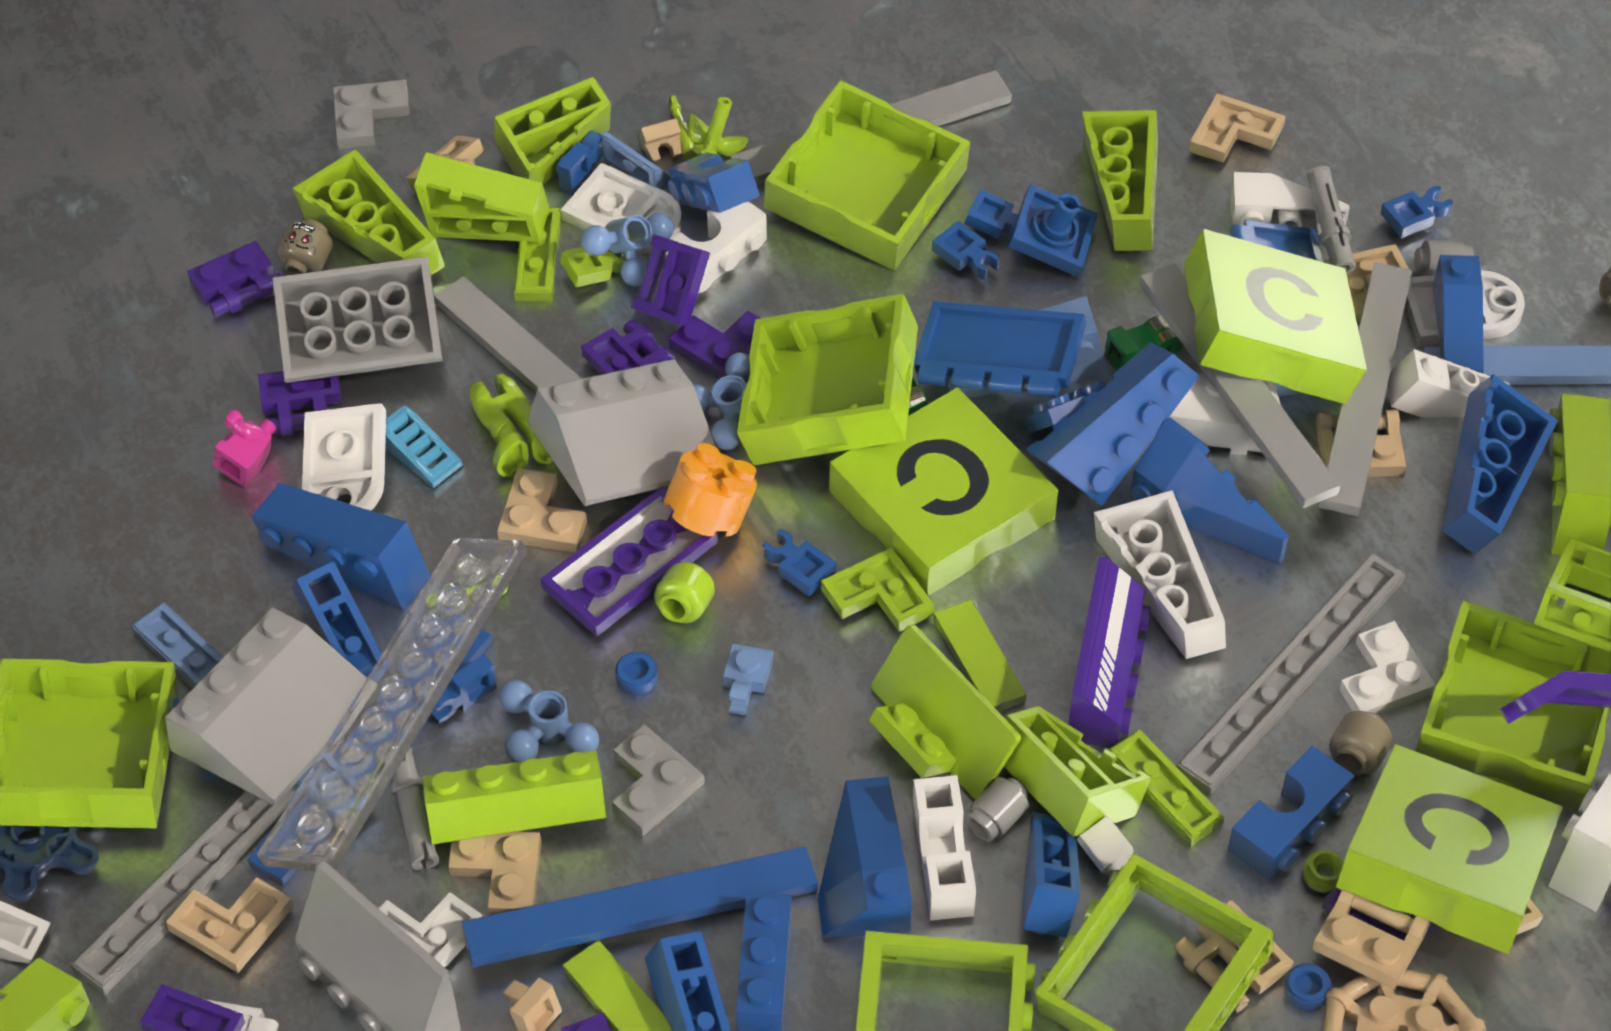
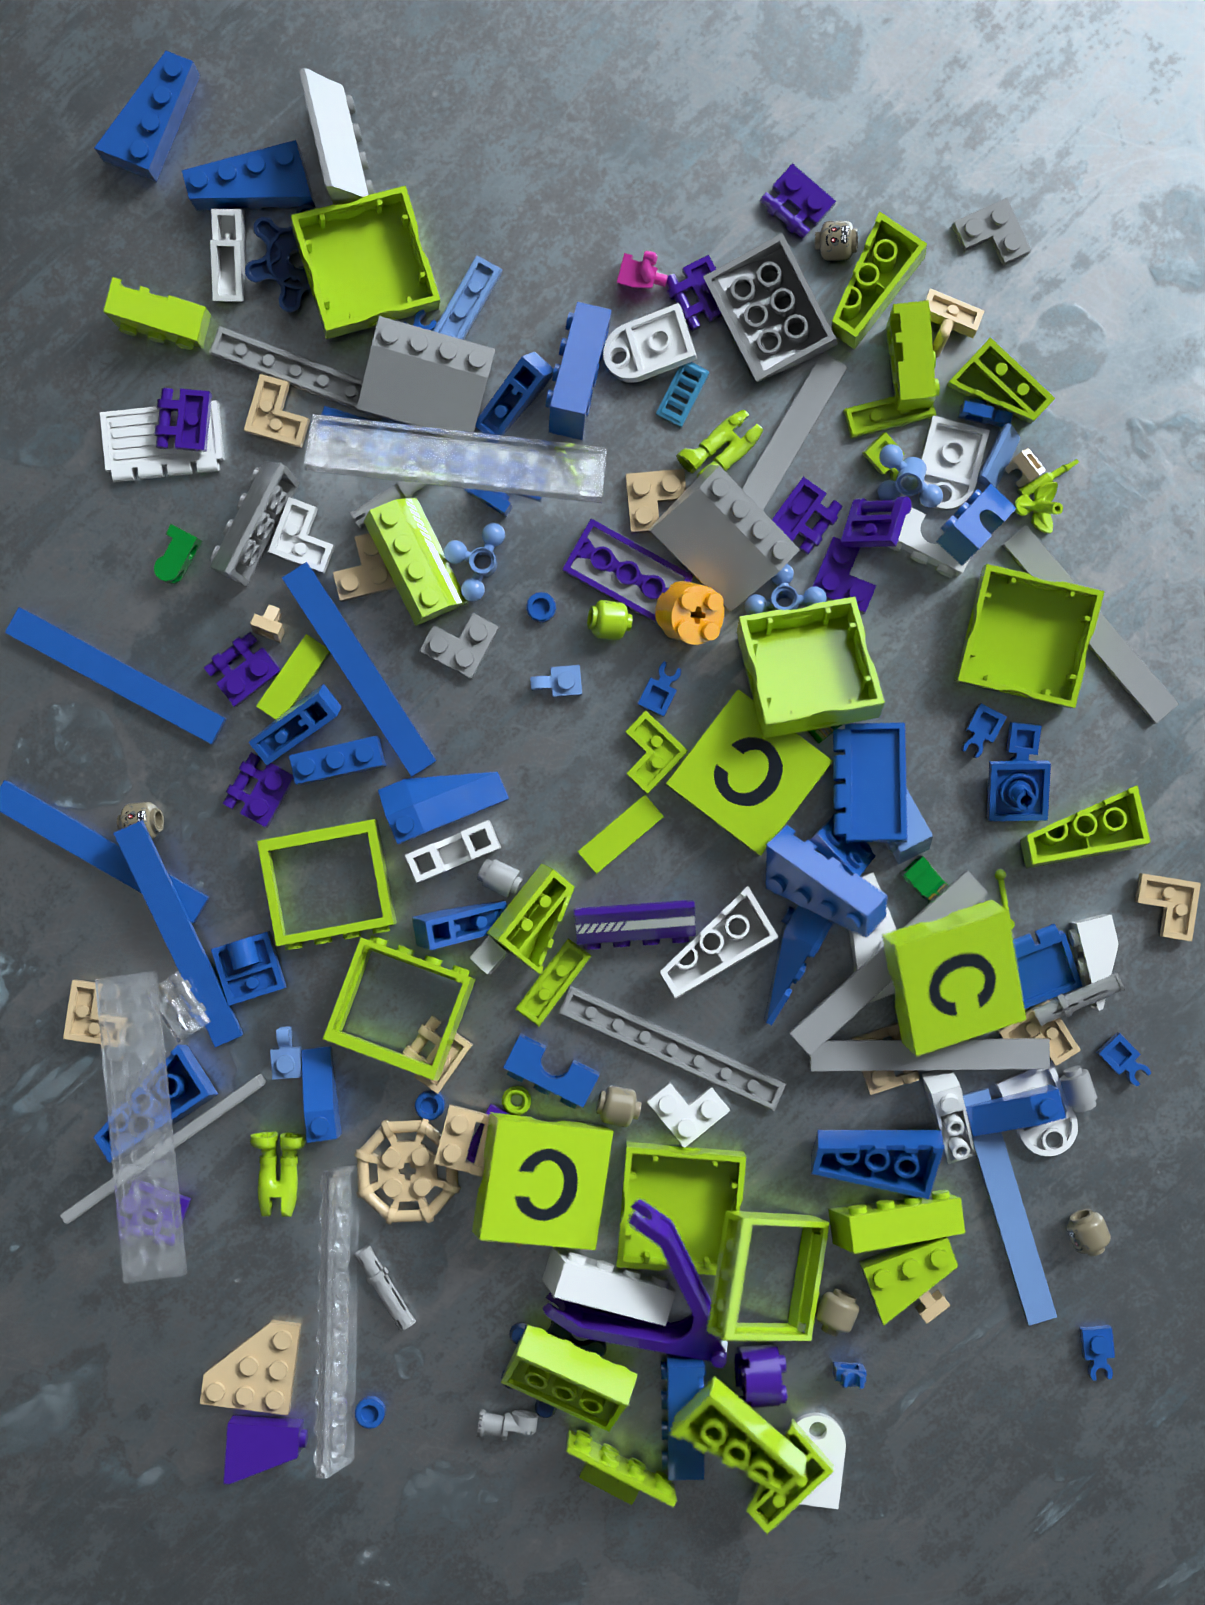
camera: 75 degrees right, 35 degrees up
lime bracket [869,625,1021,800] -> none

